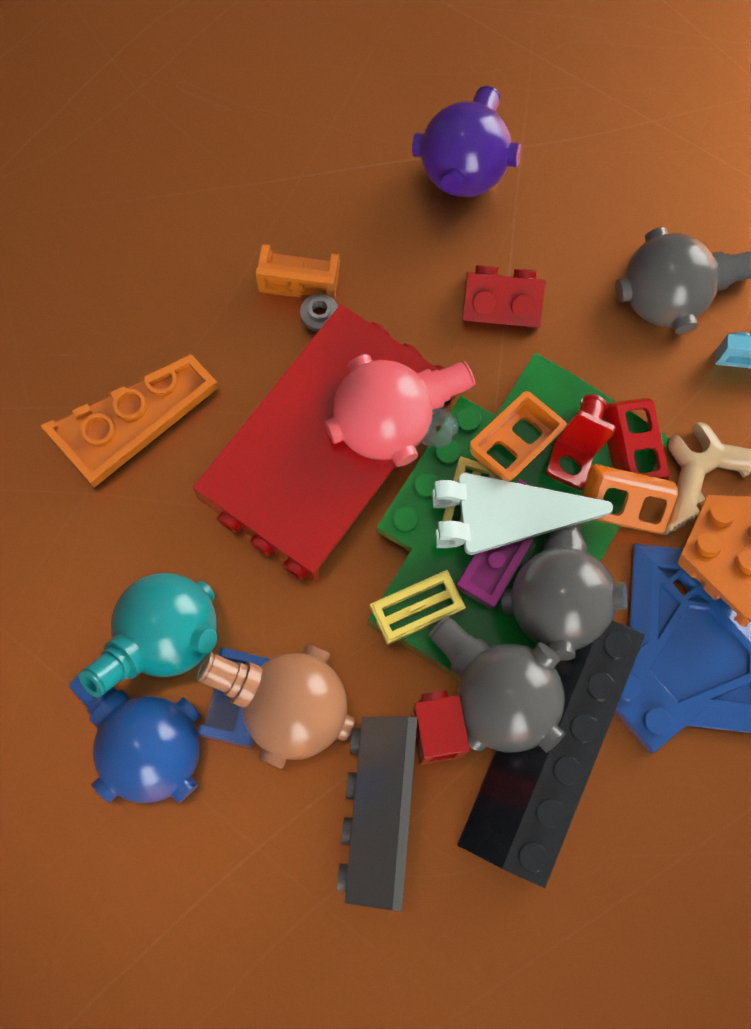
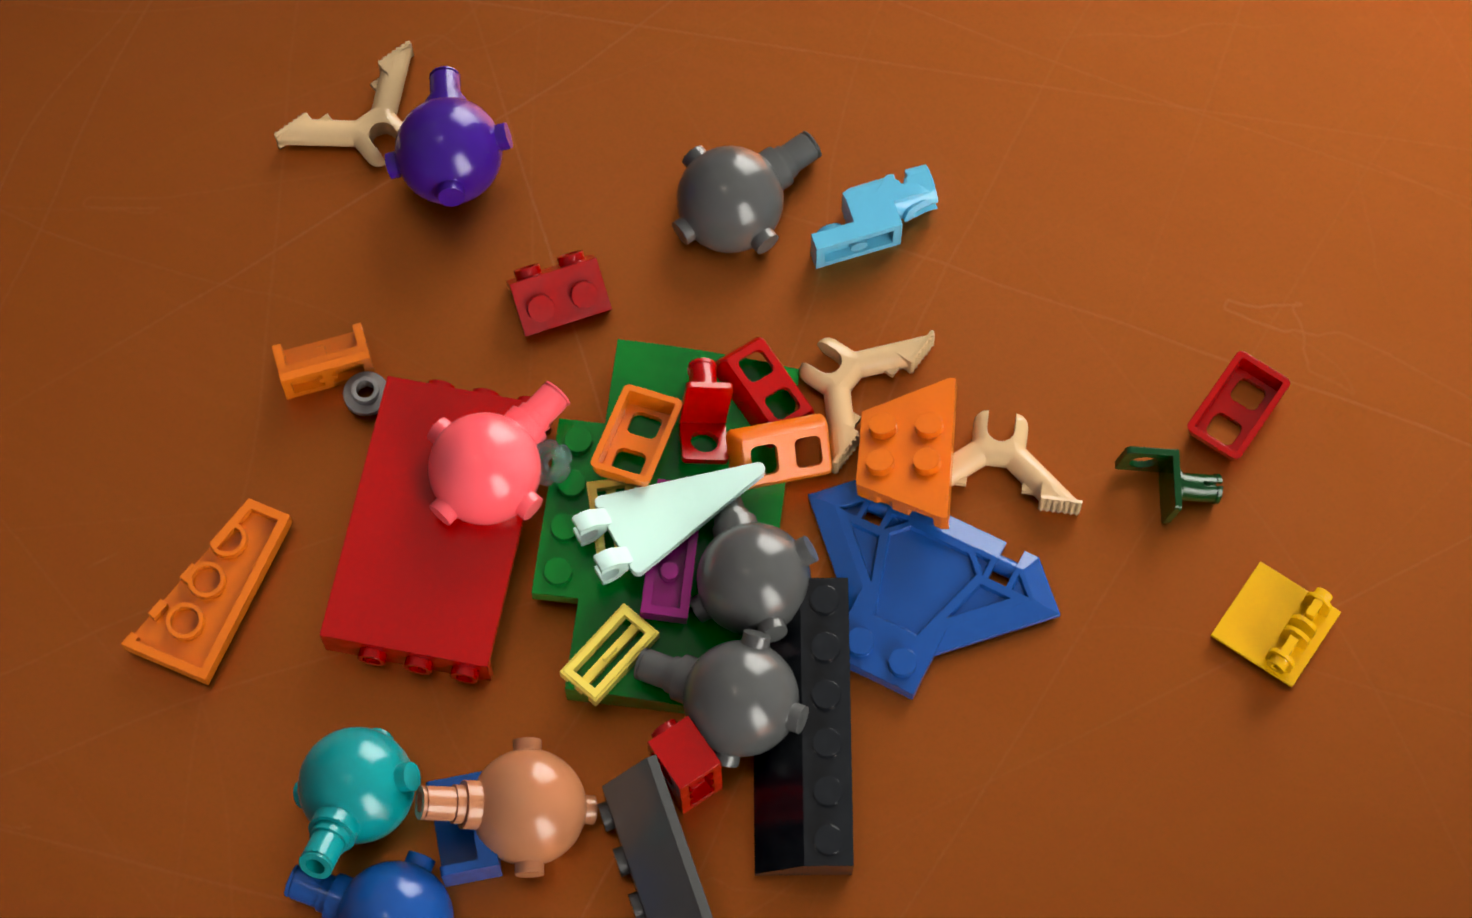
camera: 20 degrees left, 5 degrees down
none -> tan piece [274,40,414,167]

